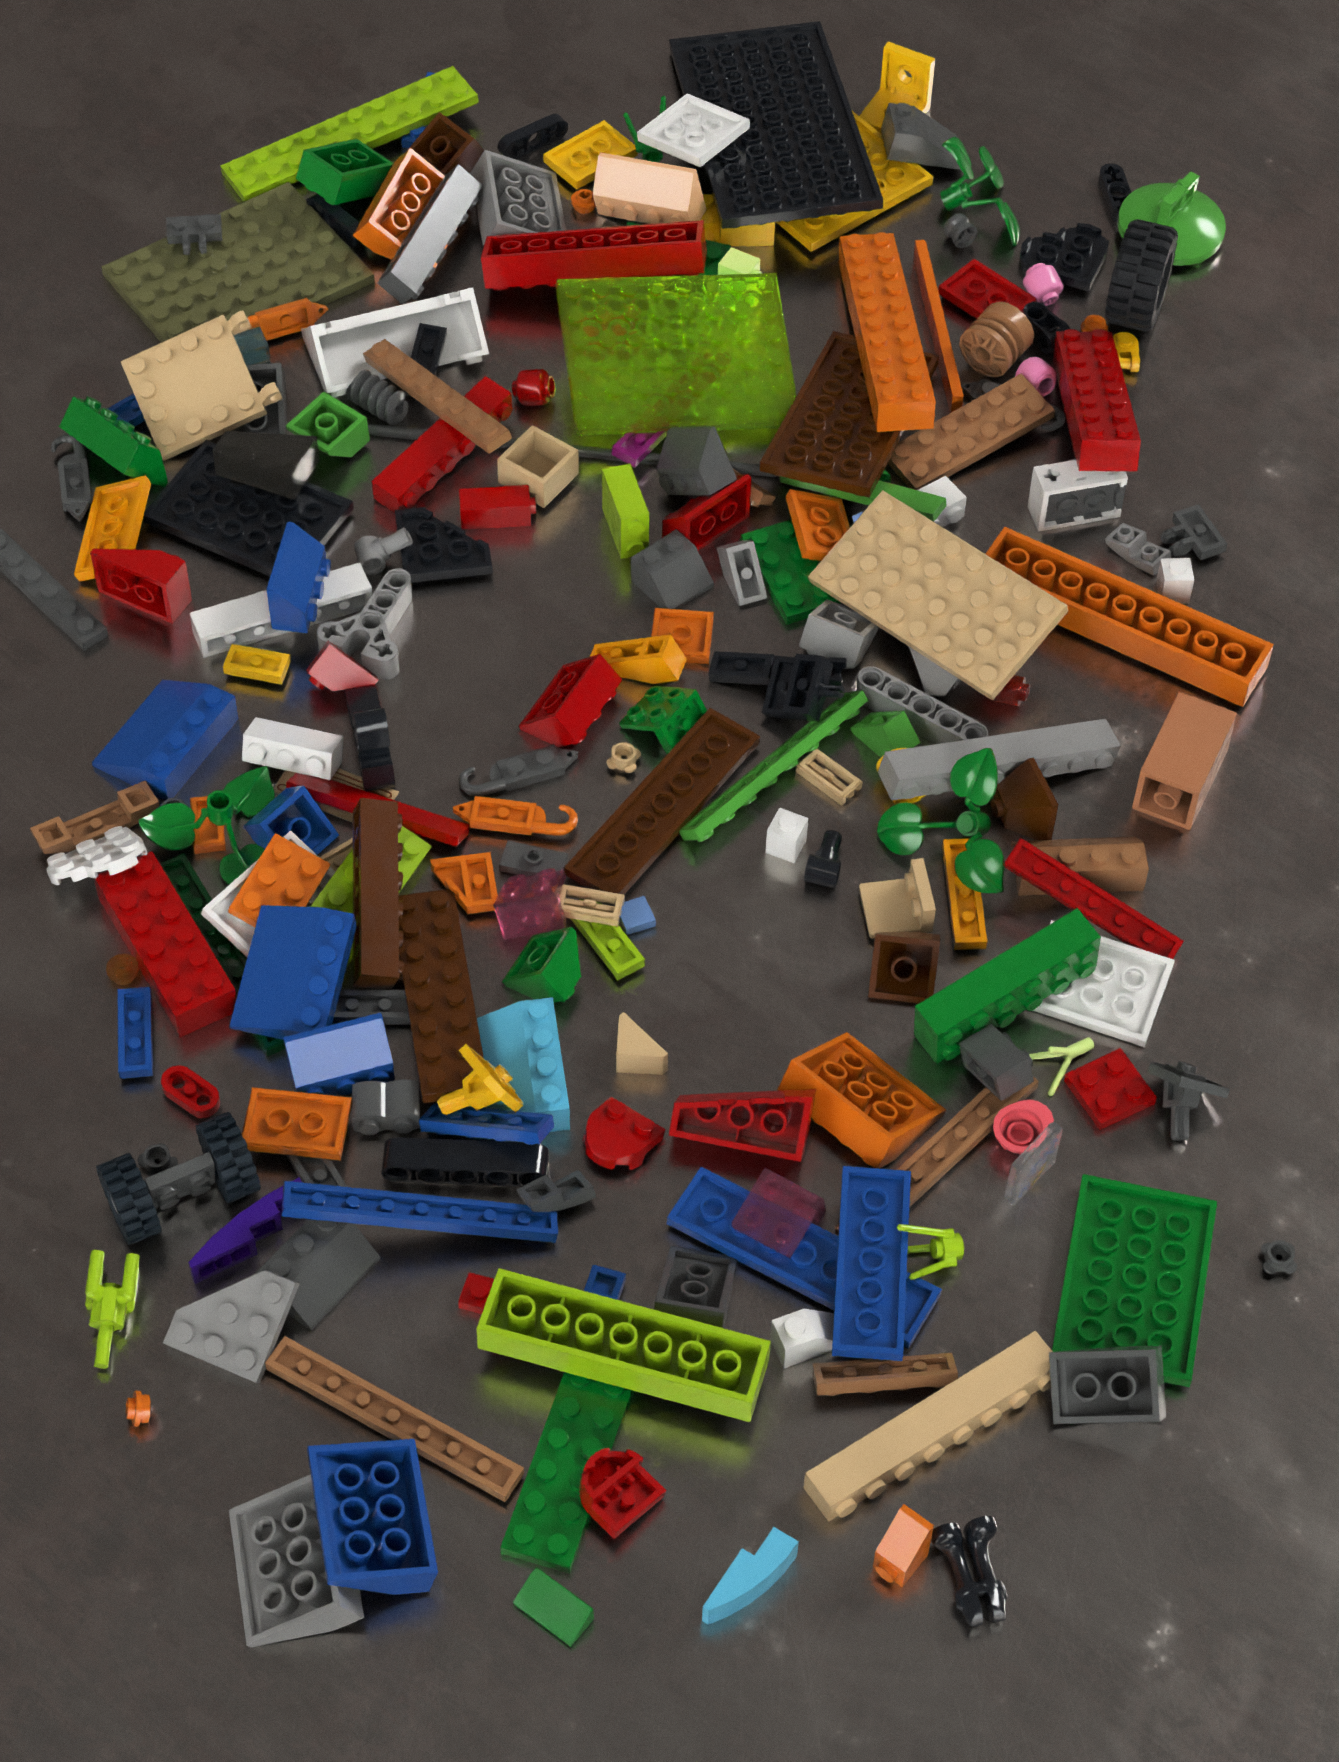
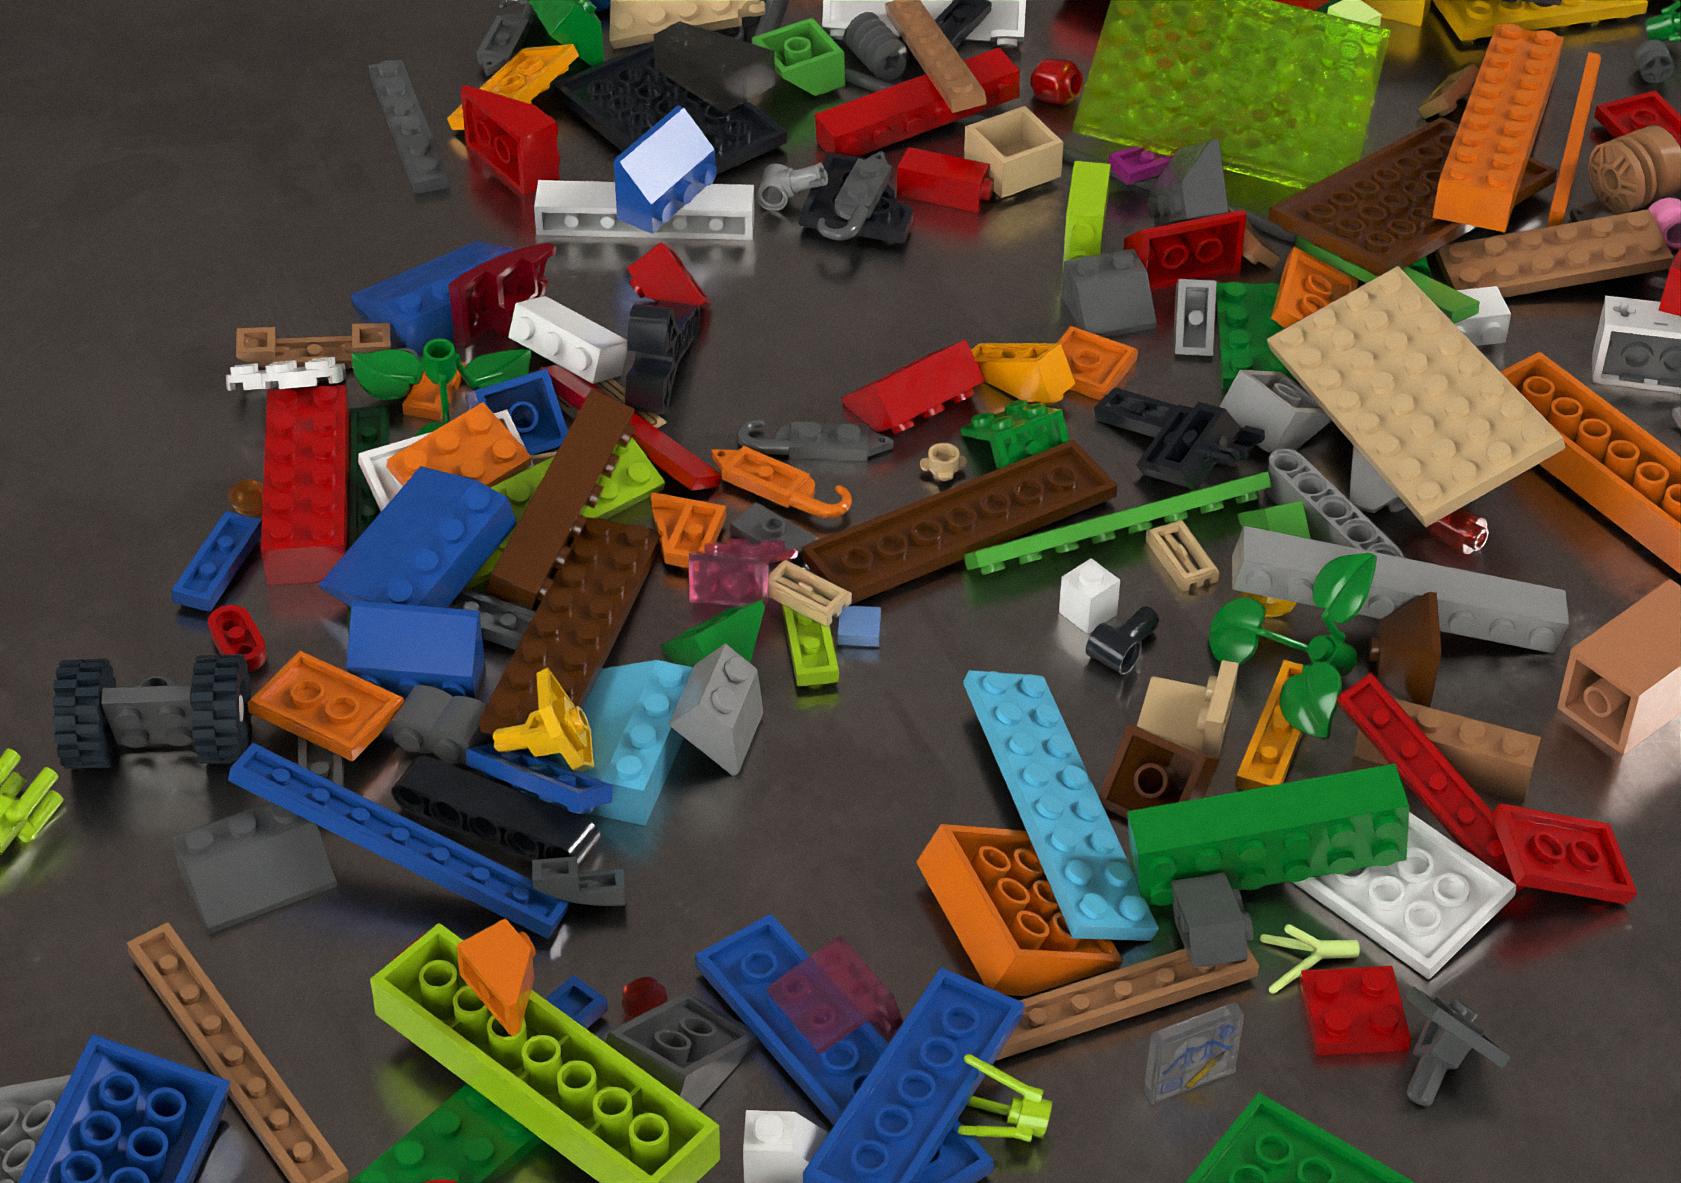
camera: 25 degrees right, 10 degrees down
light grey plate [163,1270,300,1383] -> none
dark purple slope [188,1177,302,1284] -> none
yellow plate [223,644,291,685] -> none
light grey beam [317,568,412,680] -> none
red slope [582,1097,666,1170] -> none
tan slope [616,1012,668,1075] -> none
red wedge [669,1089,817,1162] -> none
coral piece [993,1100,1054,1156] -> none
none -> dark red slope [448,242,556,348]
none -> orange slope [456,918,536,1037]
none -> clear red plate [622,977,668,1018]
none -> light grey slope [668,644,763,776]
none -> dark grey plate [817,151,892,241]
none -> medium azure plate [963,670,1159,941]
none -> medium nougat plate [1418,64,1479,119]
none -> red plate [1491,803,1638,904]

